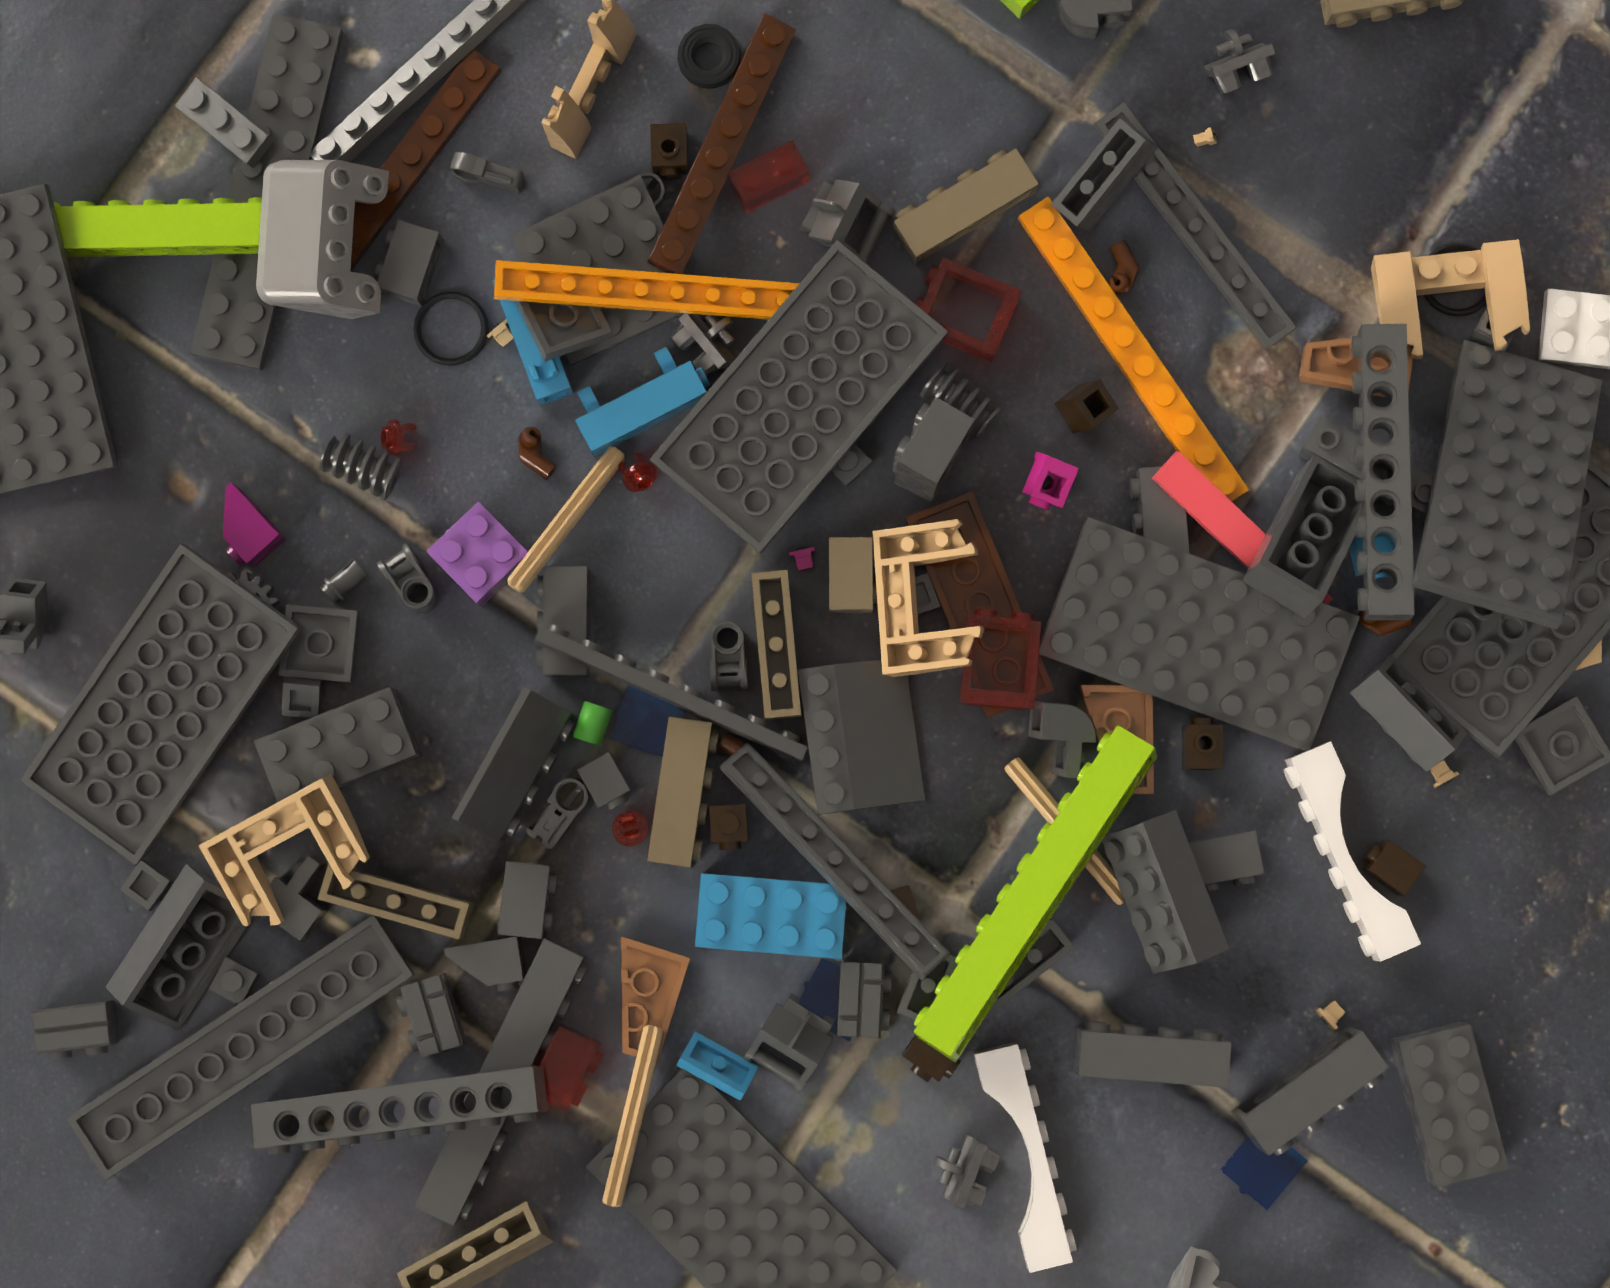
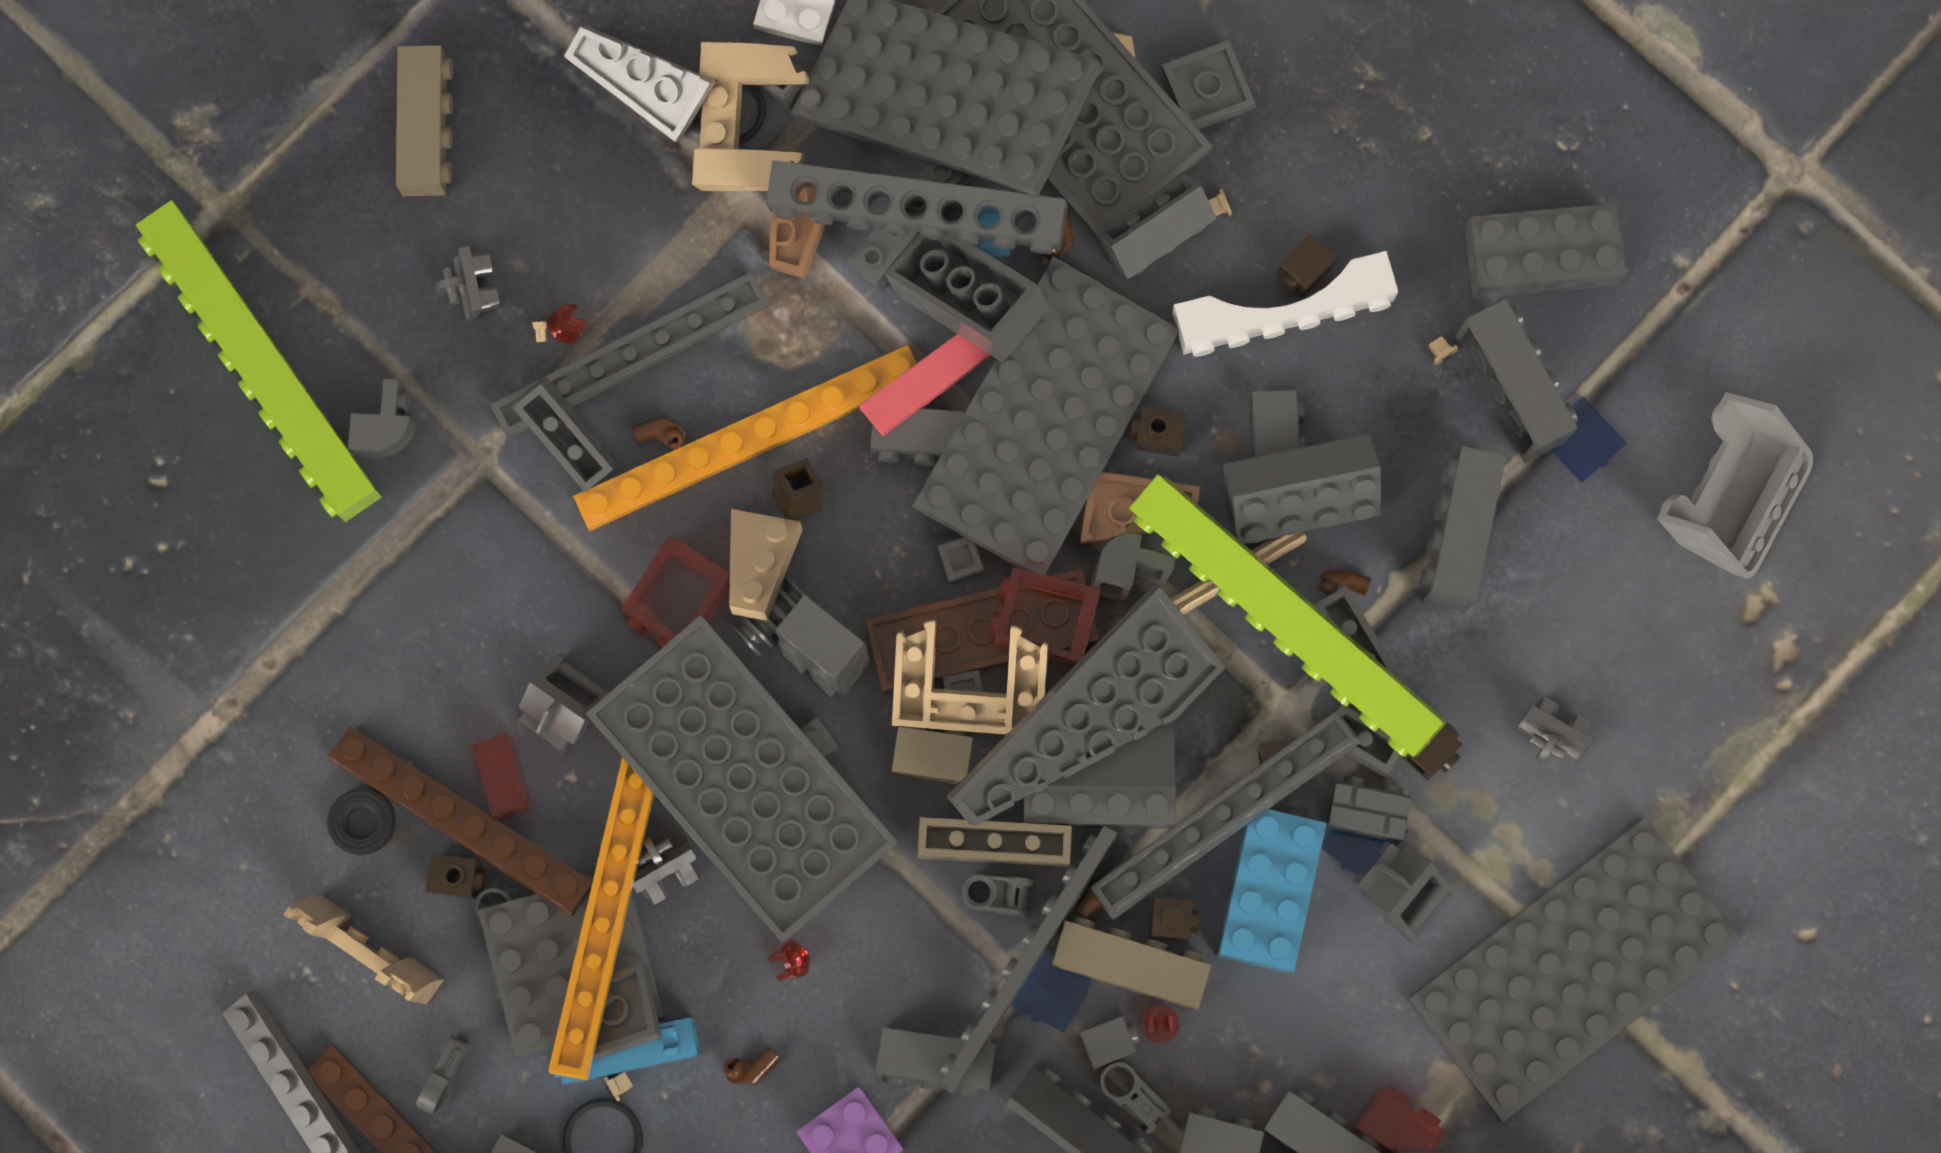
camera: 85 degrees left, 5 degrees down
tan axle [507,446,625,593] -> none
bright green piece [572,701,613,746] -> none
dark azure brick [575,347,711,457] -> none
tan axle [602,1025,663,1207] -> none
medium nougat wing [621,936,691,1064] -> none
dark azure plate [677,1031,759,1101] -> none
dark pink piece [789,546,815,571] -> none
dark tan brick [893,148,1039,265] -> none
white arch [973,1042,1077,1273] -> none
dark pink brick [1022,451,1079,510] -> none
none -> clear red plate [547,304,585,344]
none -> wing [564,26,716,142]
none -> tan wing [729,509,802,621]
none -> dark grey plate [937,537,984,583]
none -> dark grey wing [946,586,1226,826]
none -> reddish brown arm [1318,569,1372,596]

